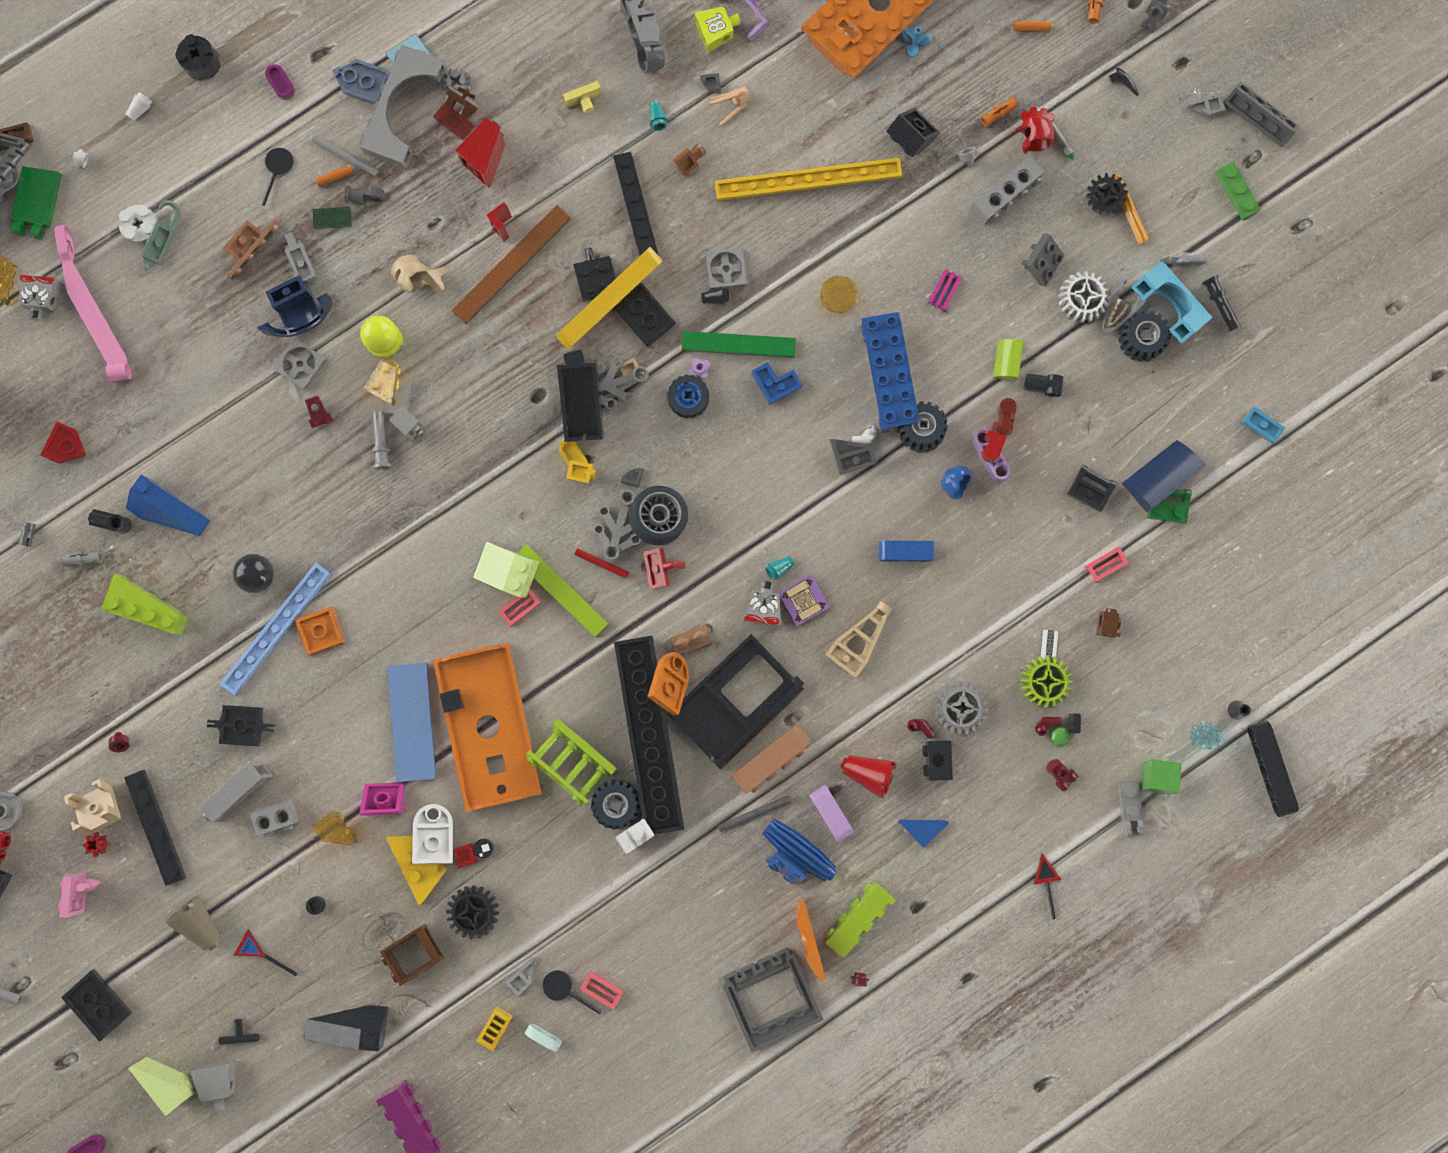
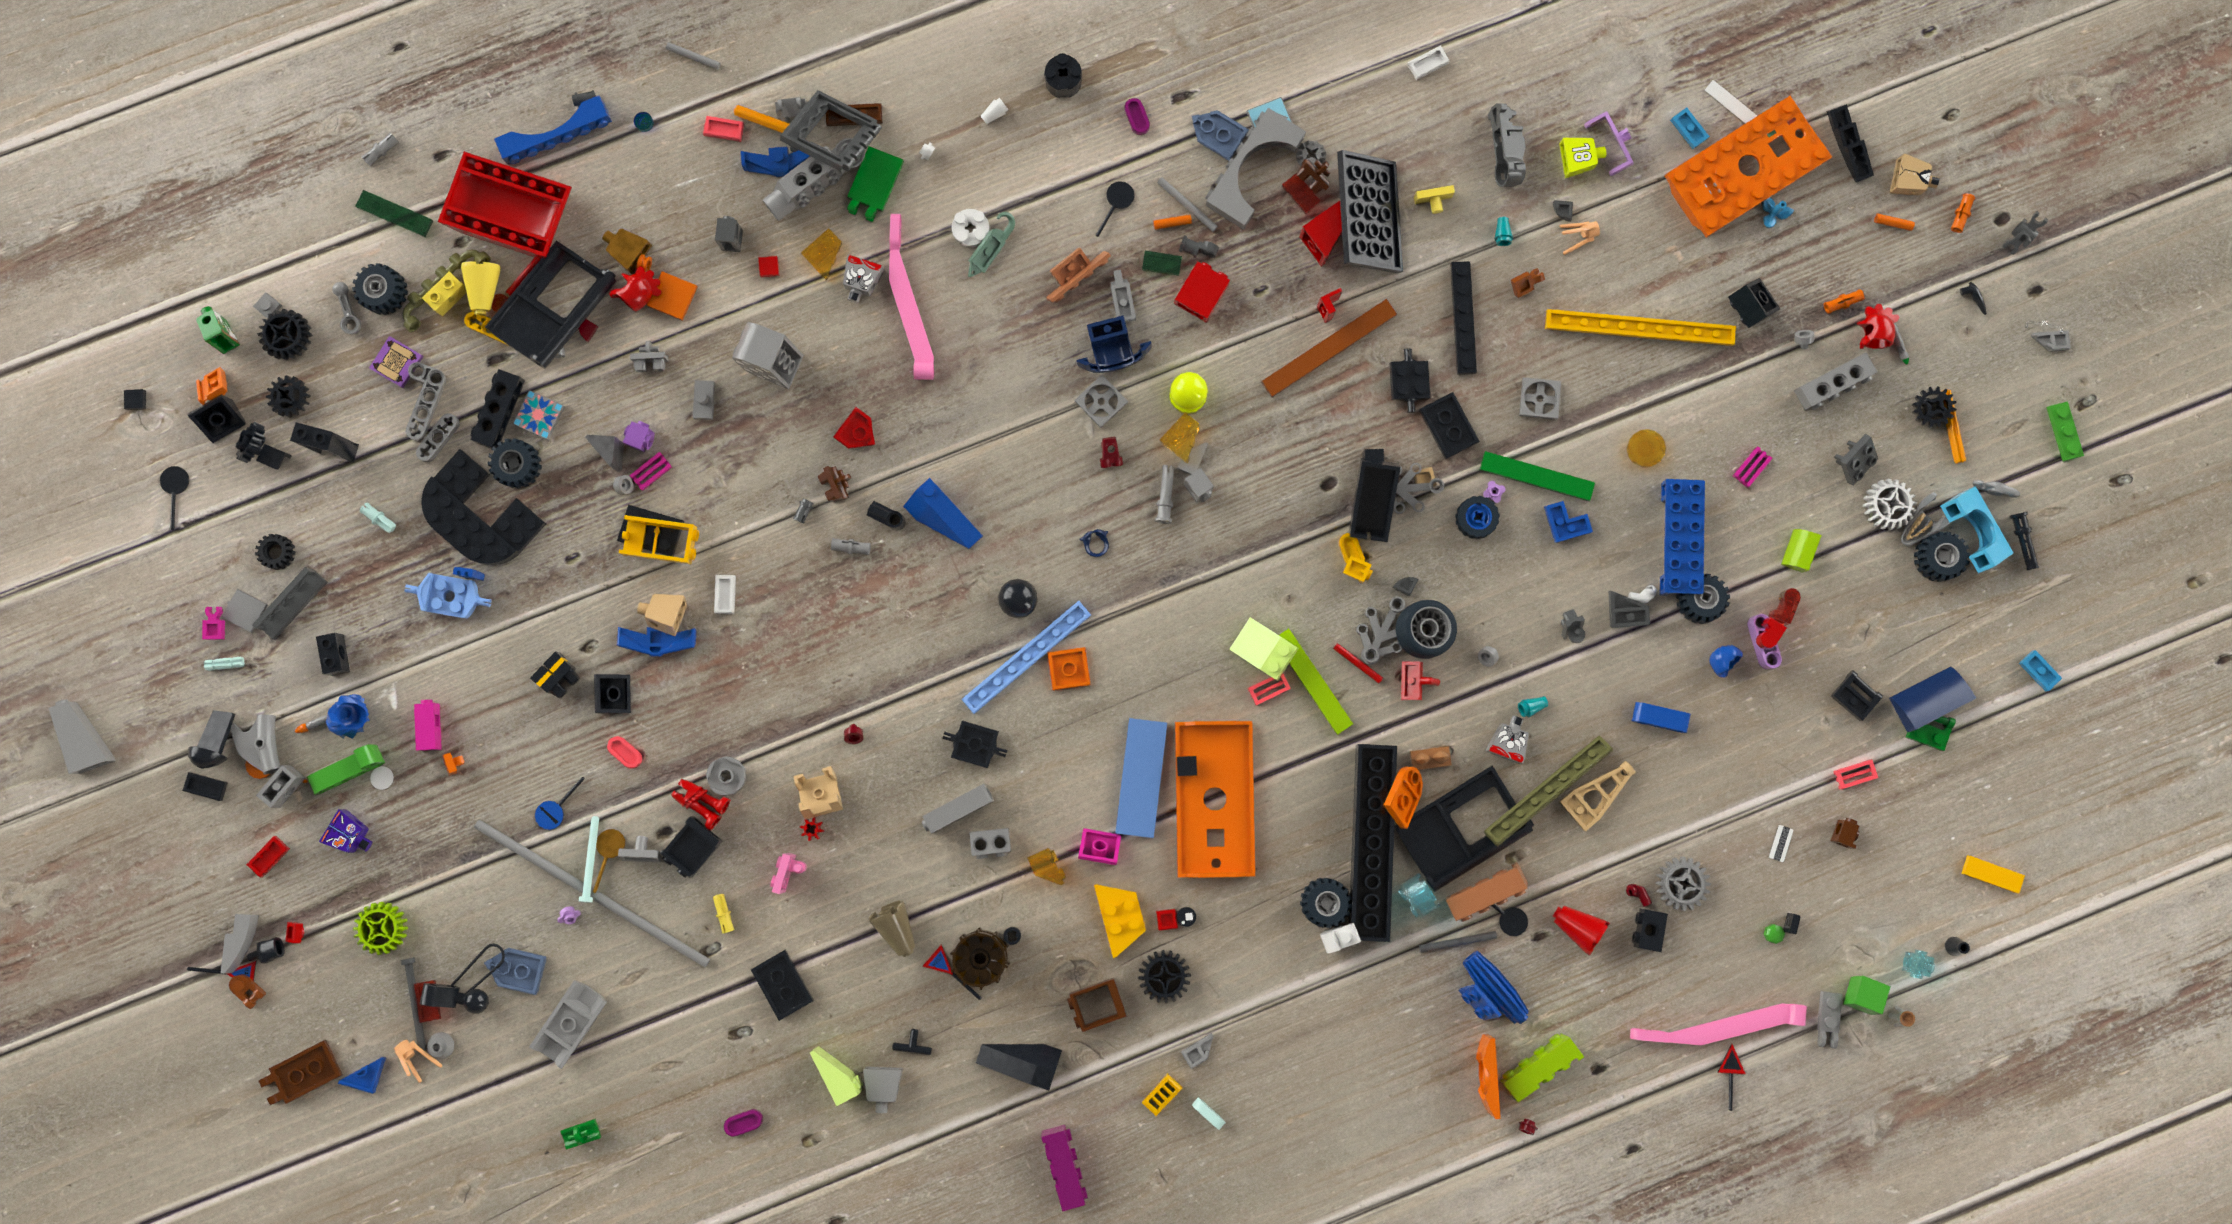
camera: 10 degrees right, 0 degrees up
lime wedge [101,573,188,635] -> none
black plate [124,770,186,886] -> none
tan piece [391,254,447,293] -> none
white tile [412,804,453,864] -> none
lime fence [525,718,617,807] -> none
black piece [543,970,601,1014] -> none
yellow beam [555,247,663,350] -> none
coral tile [580,971,624,1010] -> none
black cone [701,286,730,305] -> none
dark grey hinge [723,947,824,1053] -> none
tile [778,575,830,627] -> none
lavender beam [809,785,855,843] -> none
blue tile [898,819,949,848] -> none
lime gear [1020,655,1073,708] -> none
black piece [1024,373,1064,397] -> none
dark red arm [1035,717,1062,736] -> none
dark red plate [1046,759,1078,791] -> none
dark grey fence [1224,81,1299,147] -> none
black beam [1247,720,1299,817] -> none
none -> light yellow axle [713,894,734,934]
none -> reddish brown hips [818,466,851,501]
none -> dark brown piece [950,927,1010,990]
none -> dark blue piece [1079,529,1109,557]
none -> red brick [1174,261,1230,323]
none -> black plate [1337,150,1403,273]
none -> clear light blue brick [1398,873,1441,918]
none -> light grey tile [1478,646,1499,667]
none -> olive tile [1484,735,1613,847]
none -> black piece [1491,904,1528,936]
none -> dark grey hips [1561,609,1586,643]
none -> bright pink piece [1630,1003,1807,1045]
none -> piece [1888,1006,1915,1027]
none -> yellow tile [1961,855,2025,894]

